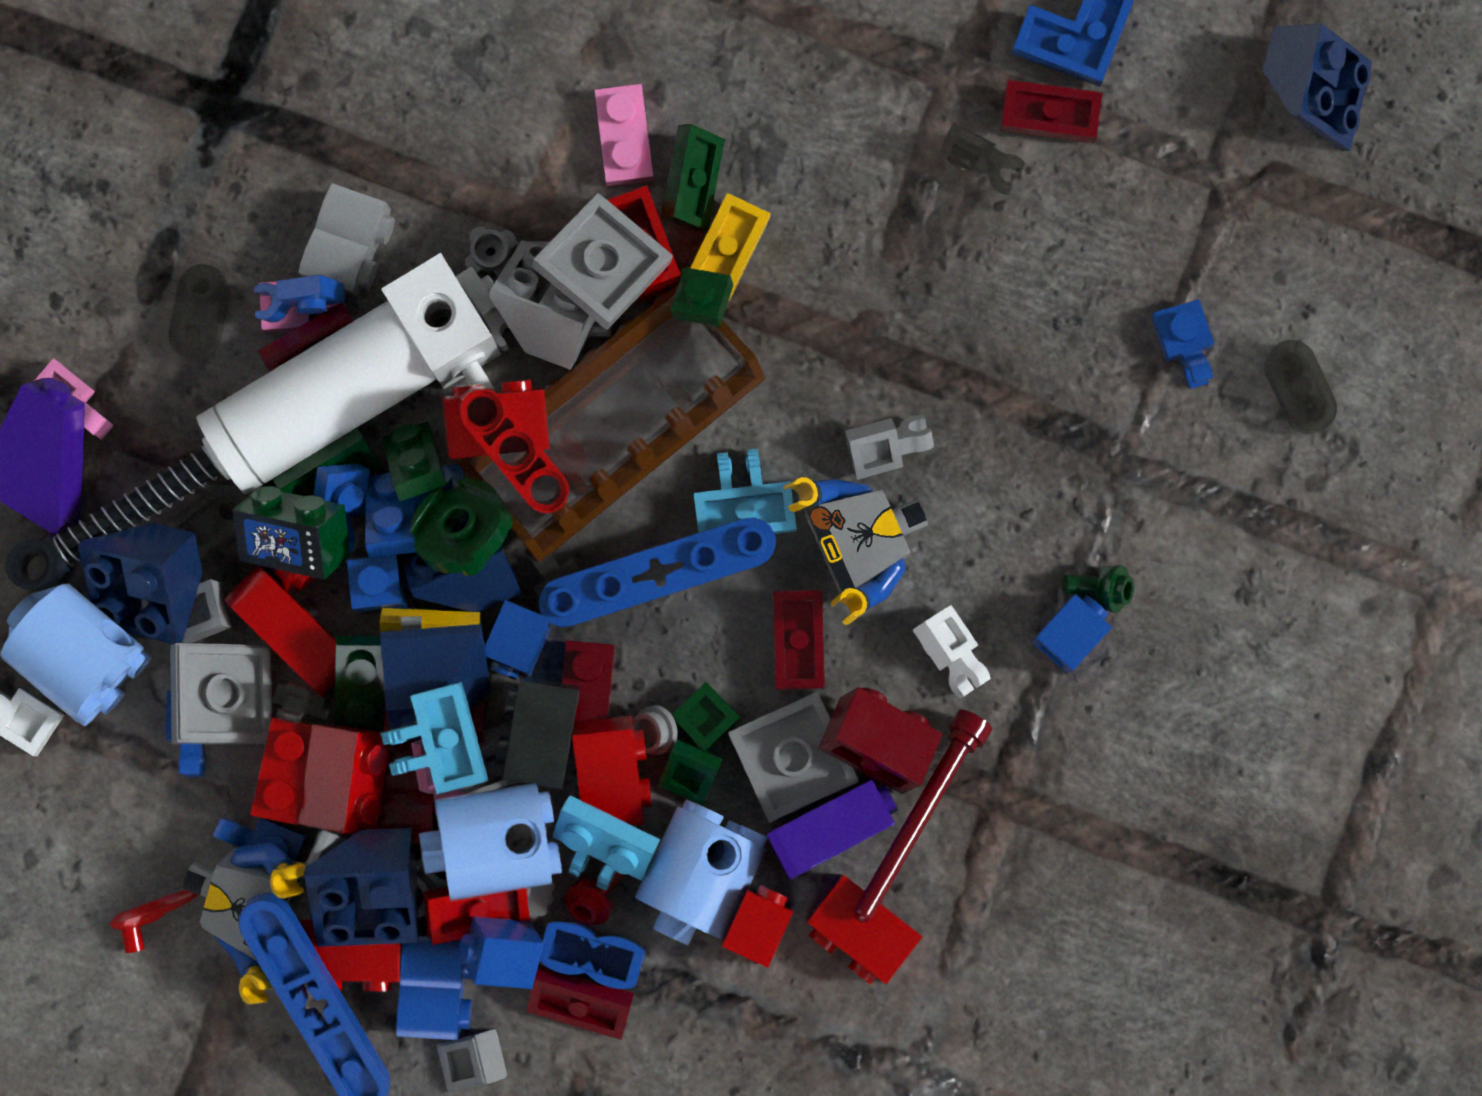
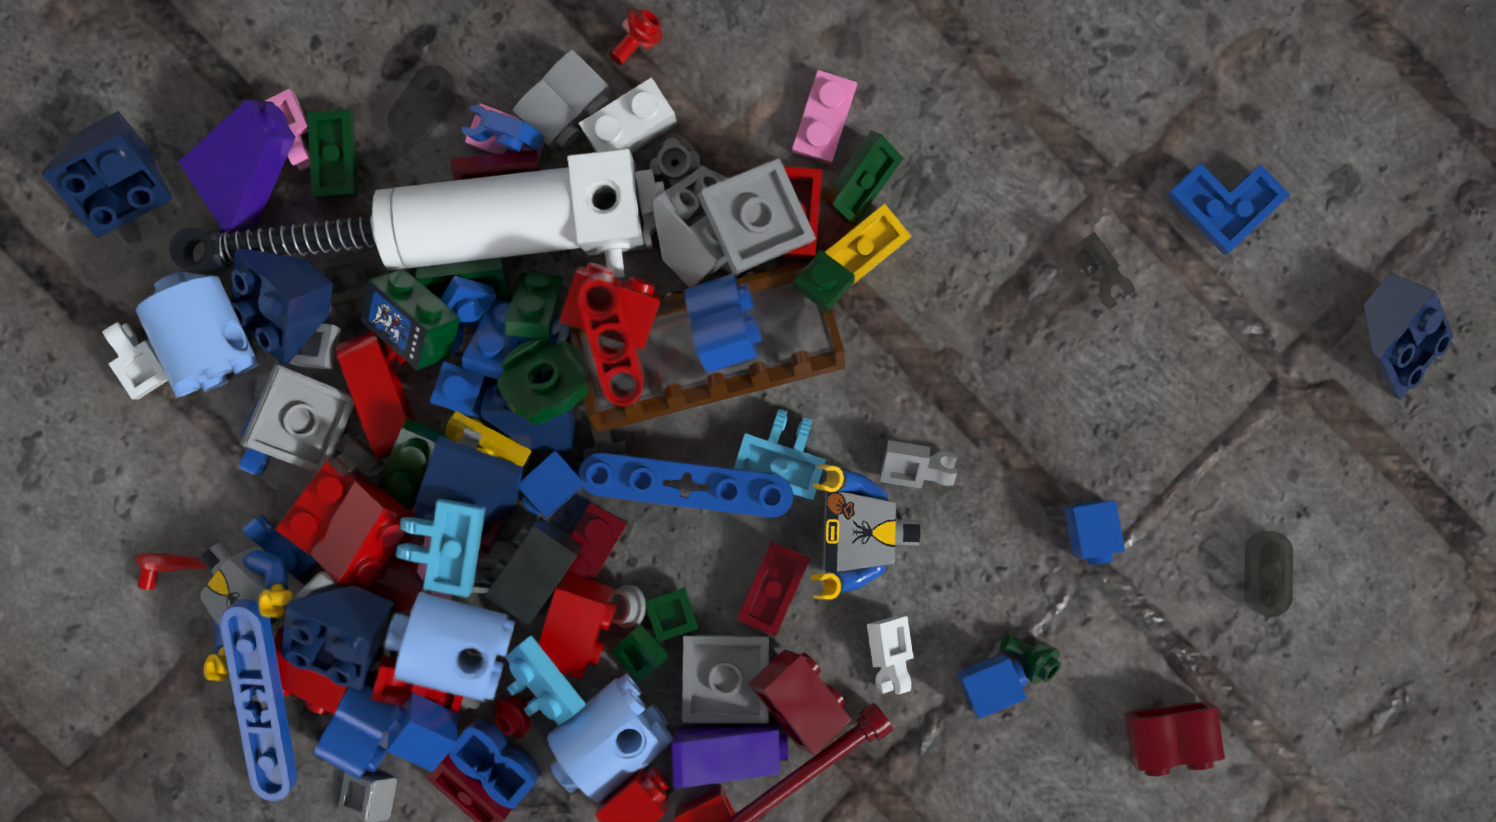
camera: 25 degrees right, 5 degrees up
dark red plate [1000,80,1103,144] -> none
blue plate [1151,299,1214,390] -> none
none -> dark green plate [307,109,359,199]
none -> white brick [579,77,677,154]
none -> red plate [609,9,663,66]
none -> blue brick [684,274,762,373]
none -> blue brick [1064,499,1125,565]
none -> dark red brick [1124,701,1225,776]

